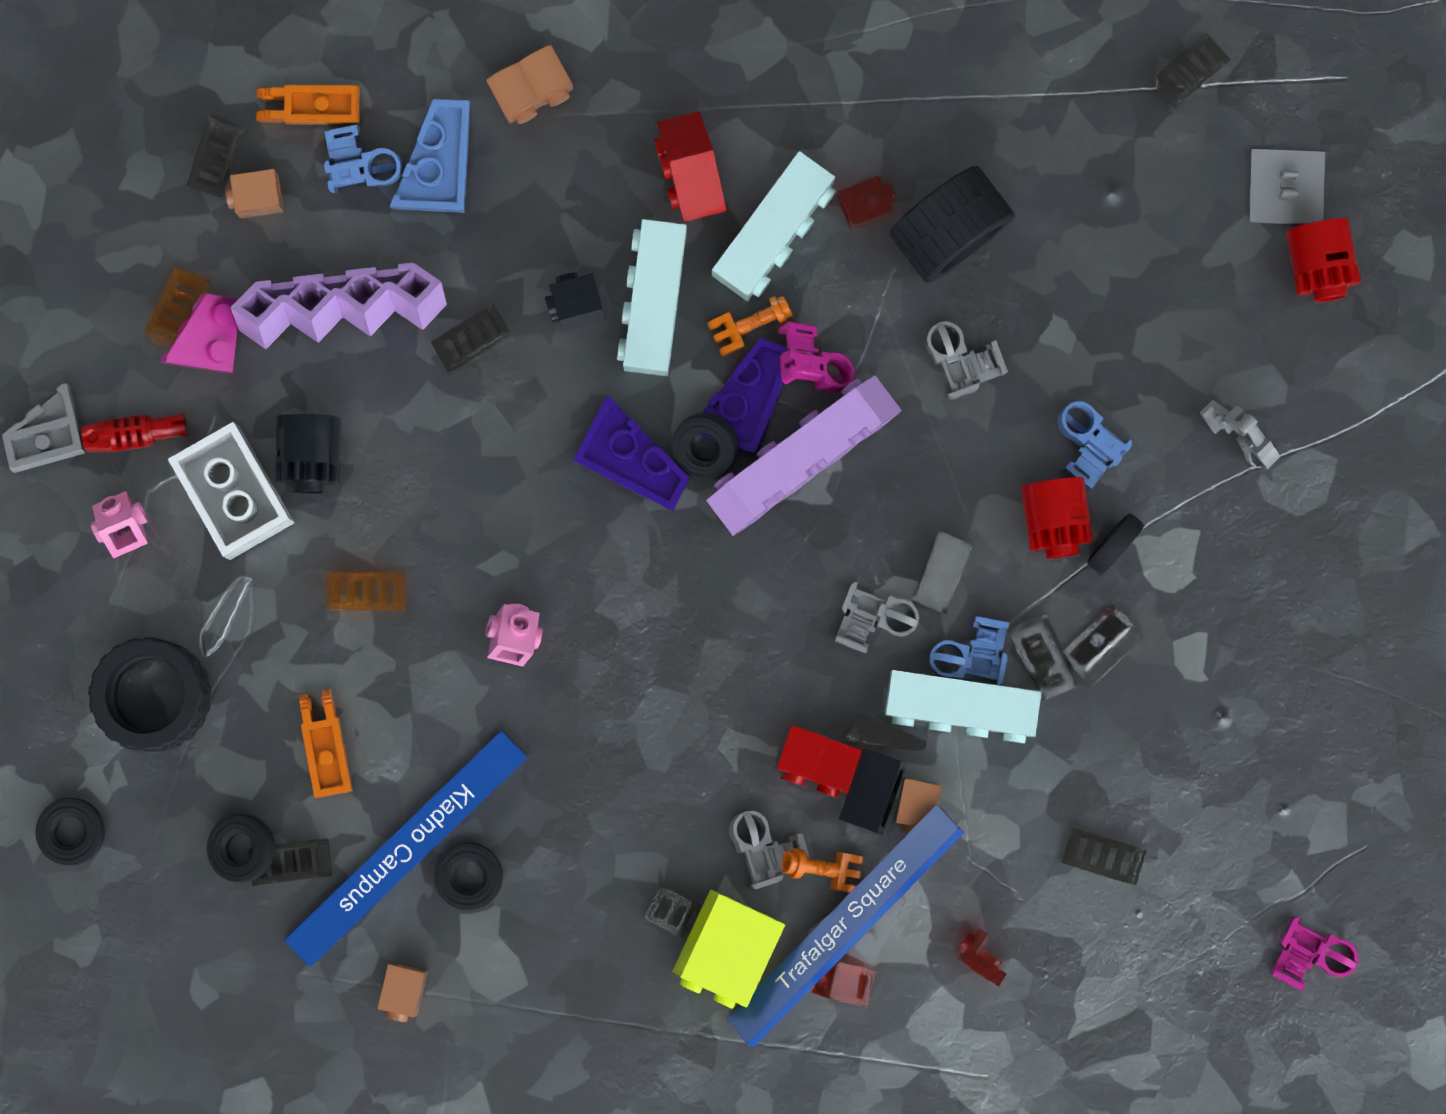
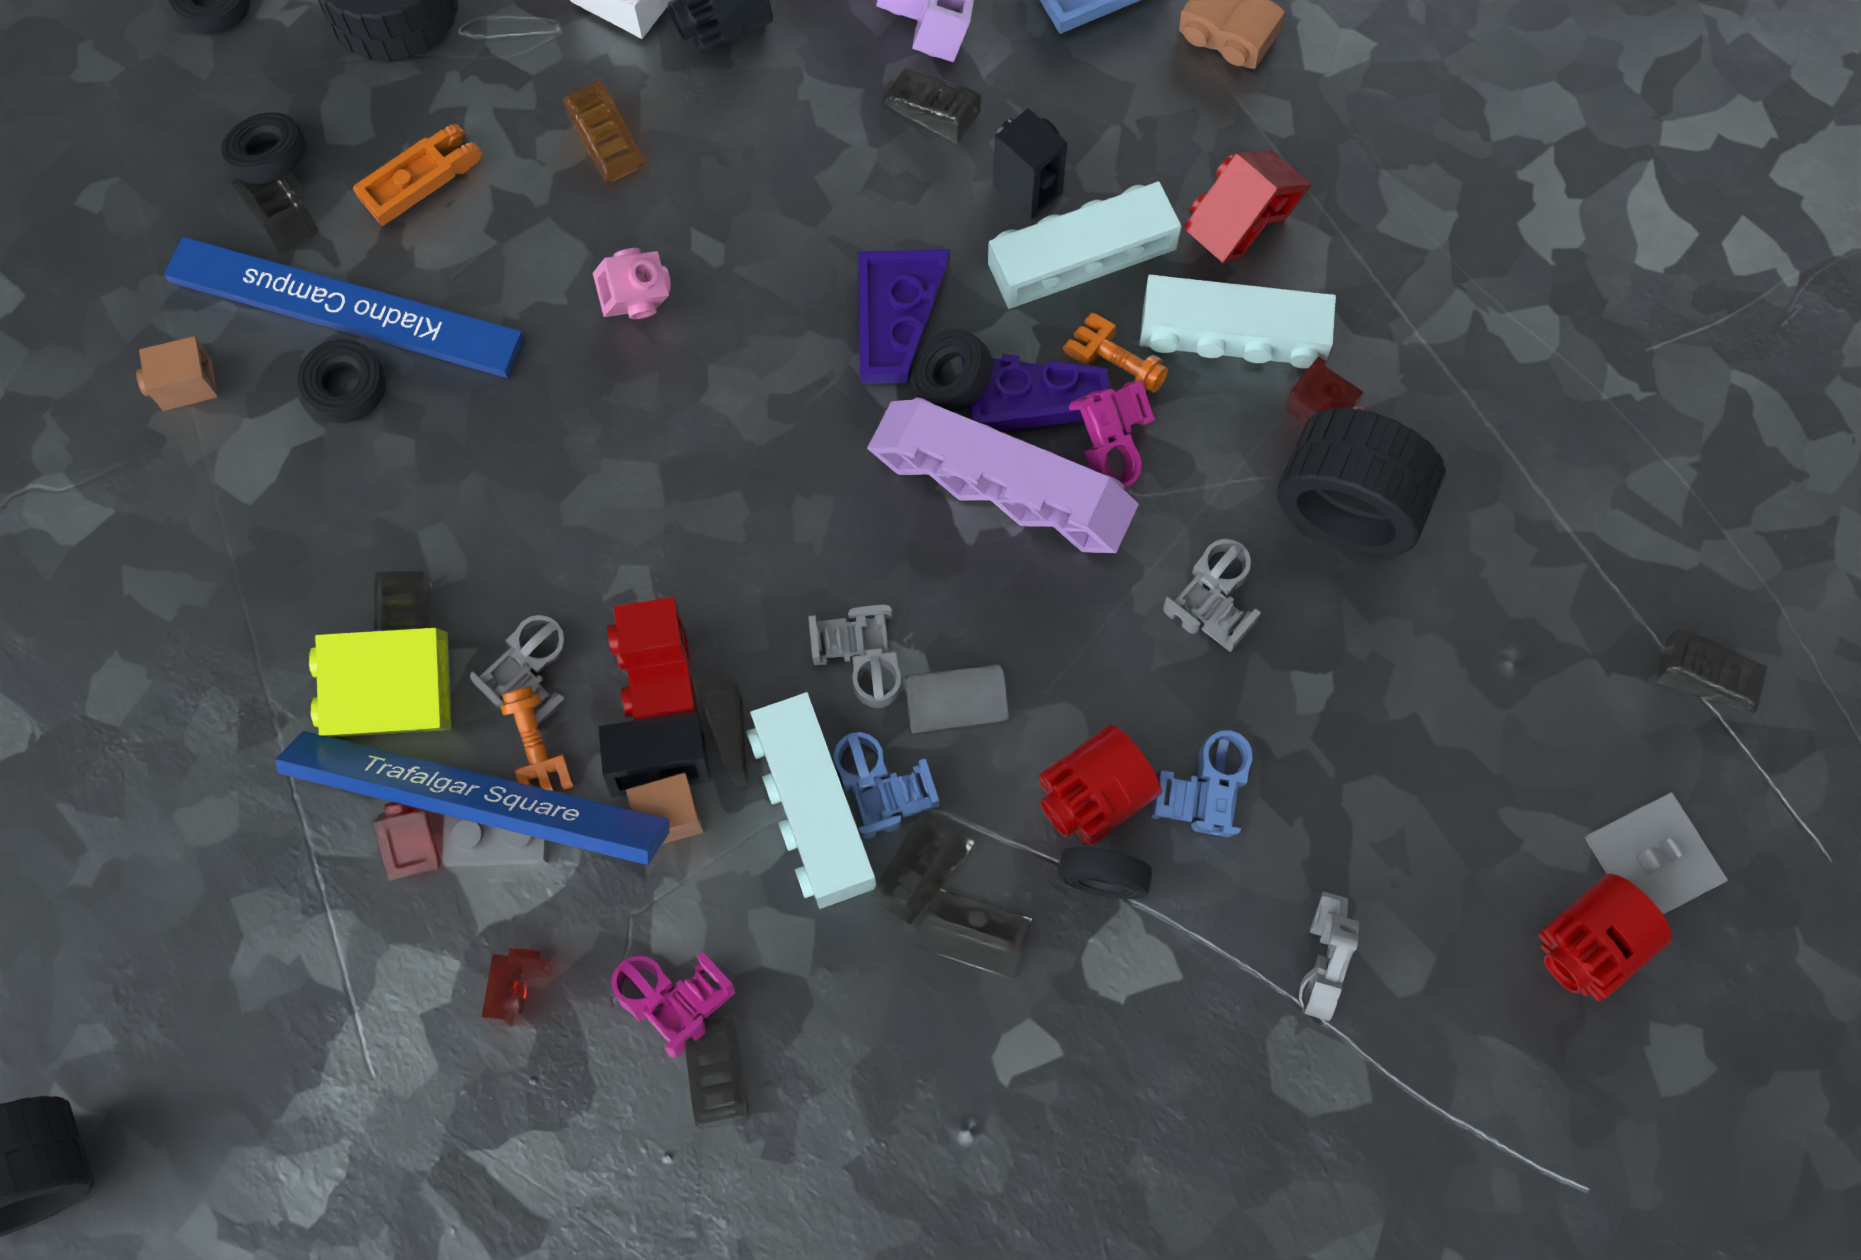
camera: 65 degrees right, 15 degrees down
none -> dark pink piece [611,951,735,1058]

